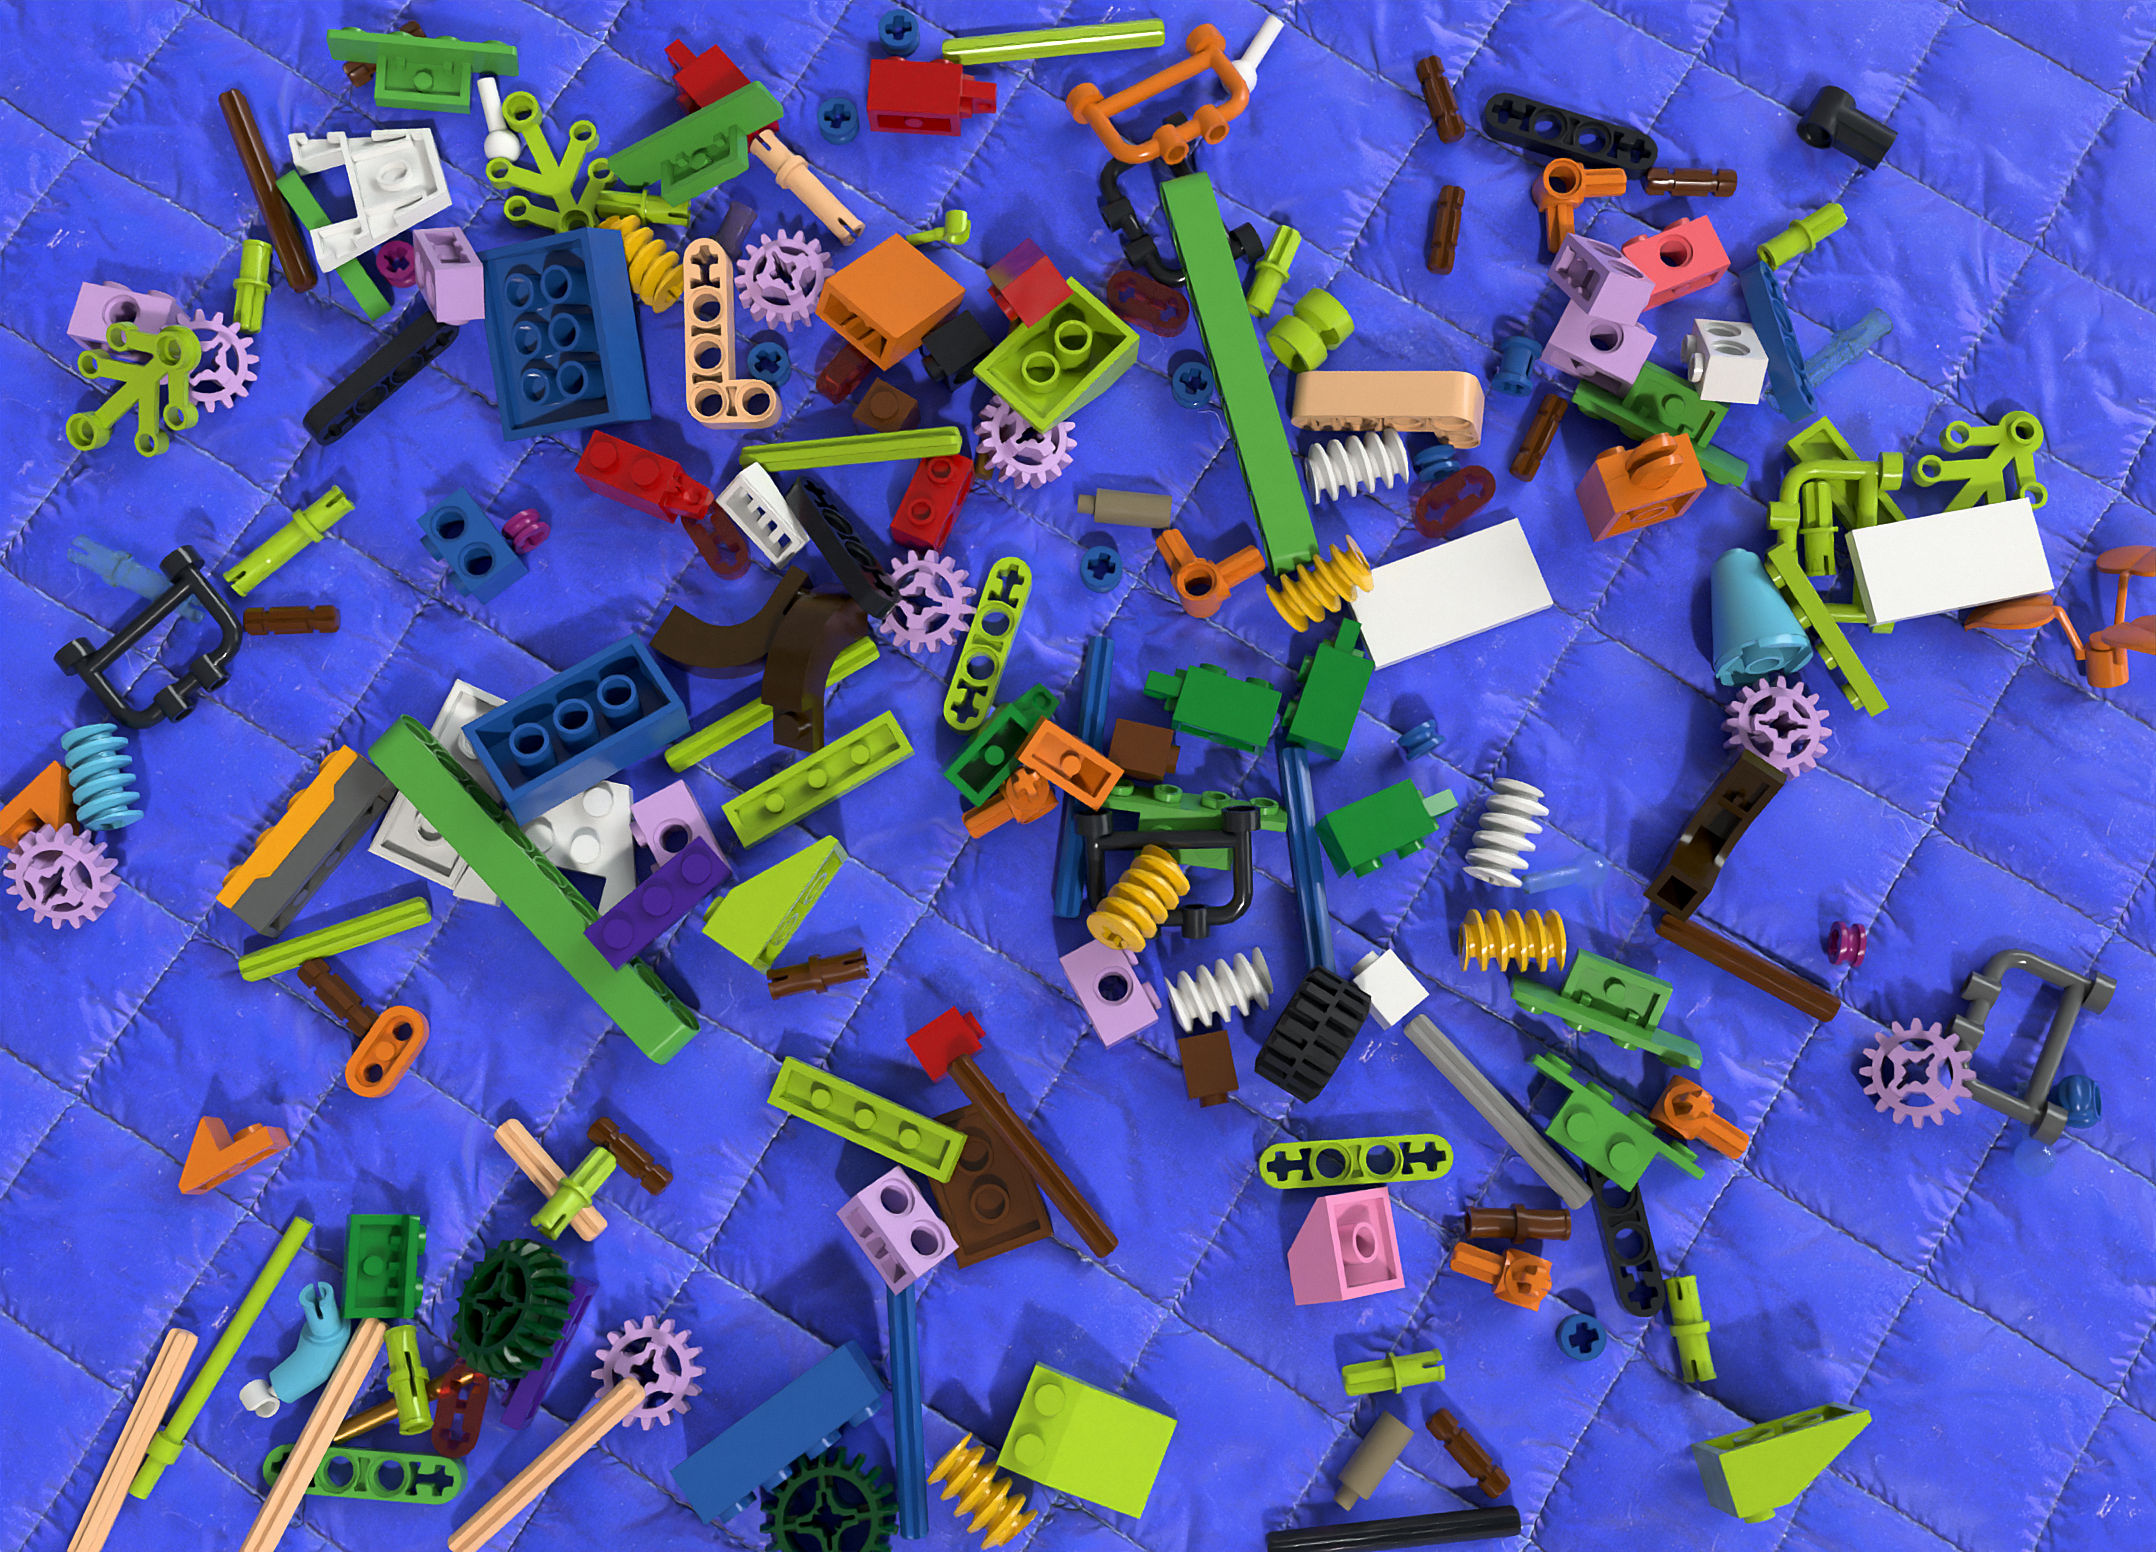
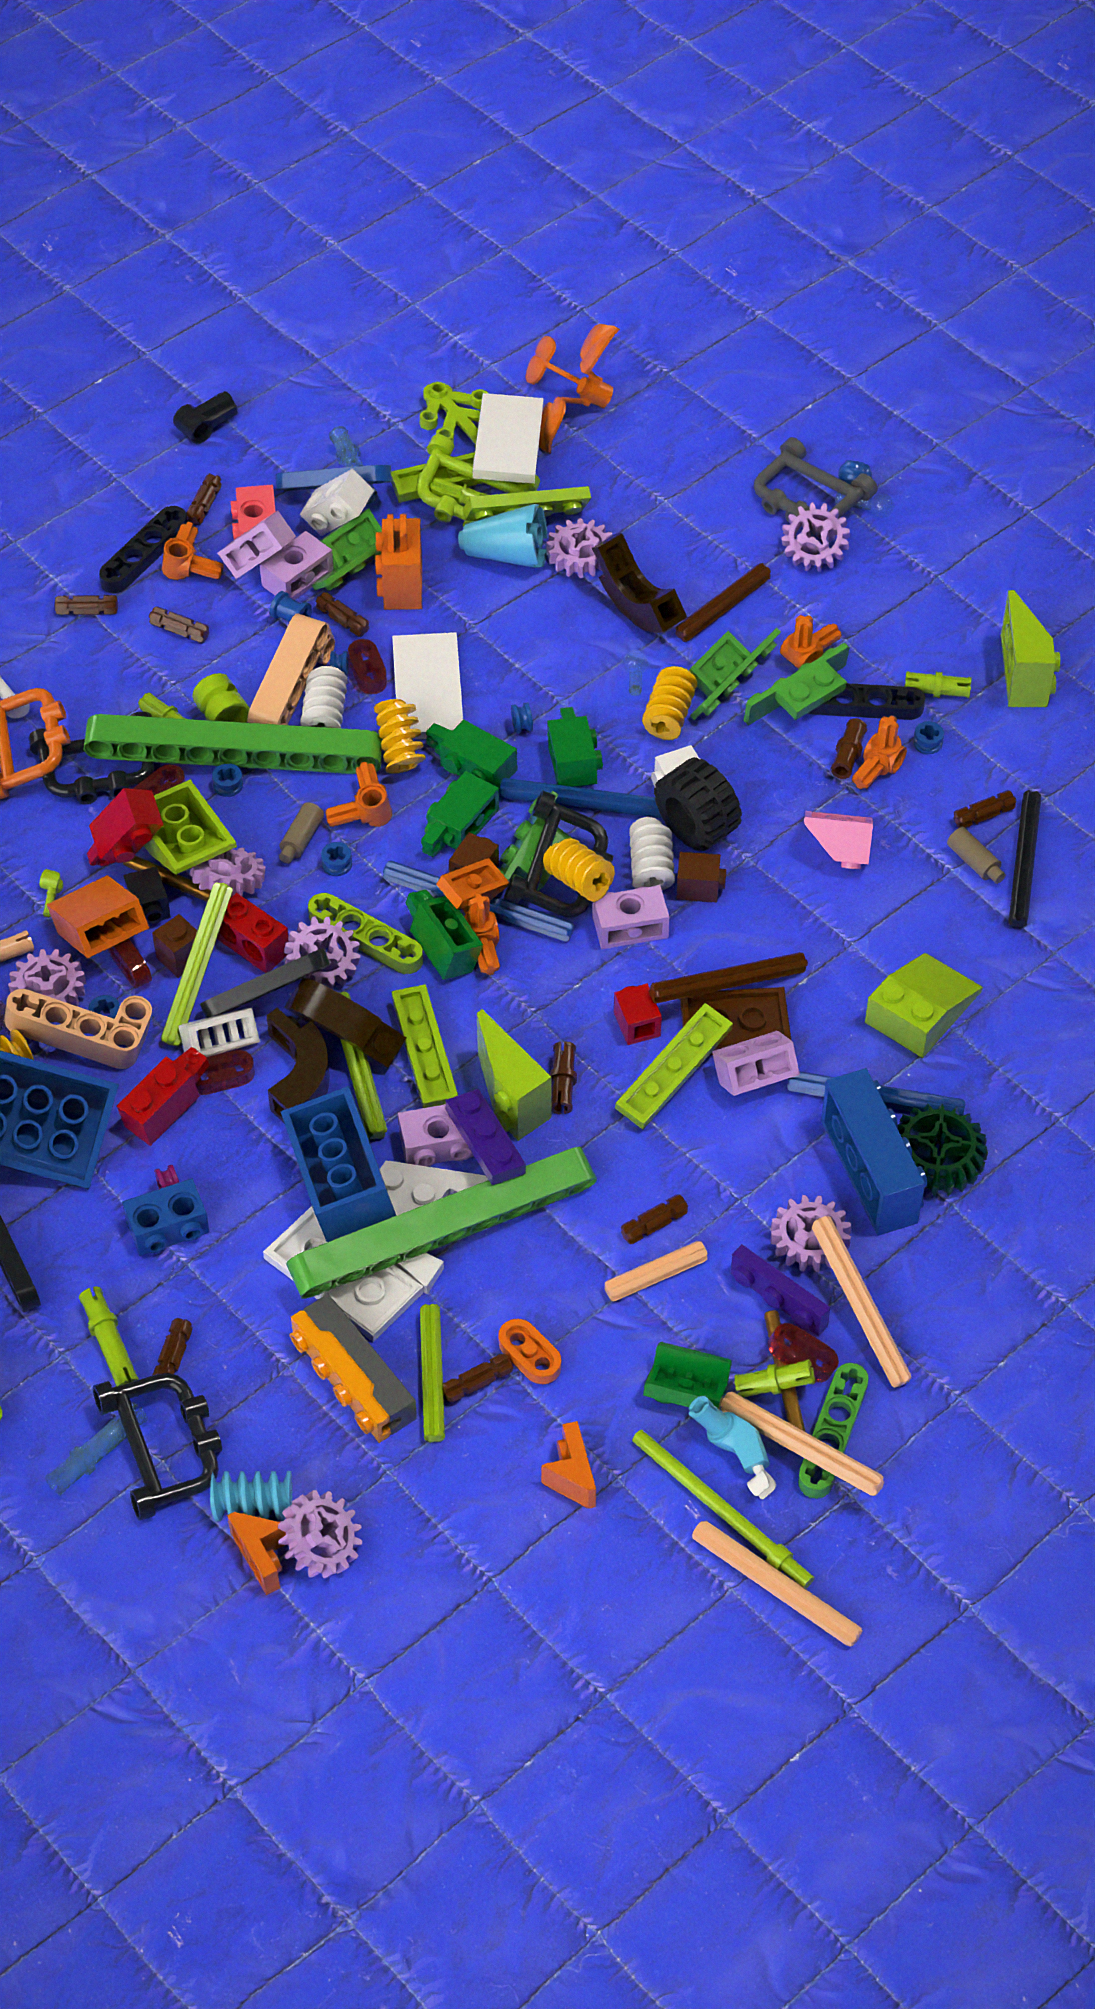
camera: 75 degrees left, 25 degrees down
dark green gear [451,1238,576,1380] -> none
lime axle [530,1146,617,1241] -> none
yellow piece [926,1431,1038,1550] -> none
lime beam [1257,1134,1454,1189] -> none
lime axle [1341,1348,1445,1397] -> none
light grey axle [1404,1014,1593,1210] -> none
white piece [1462,778,1549,887] -> none
lime axle [1757,203,1847,271] -> none
magenta bush [1827,921,1867,967] -> none

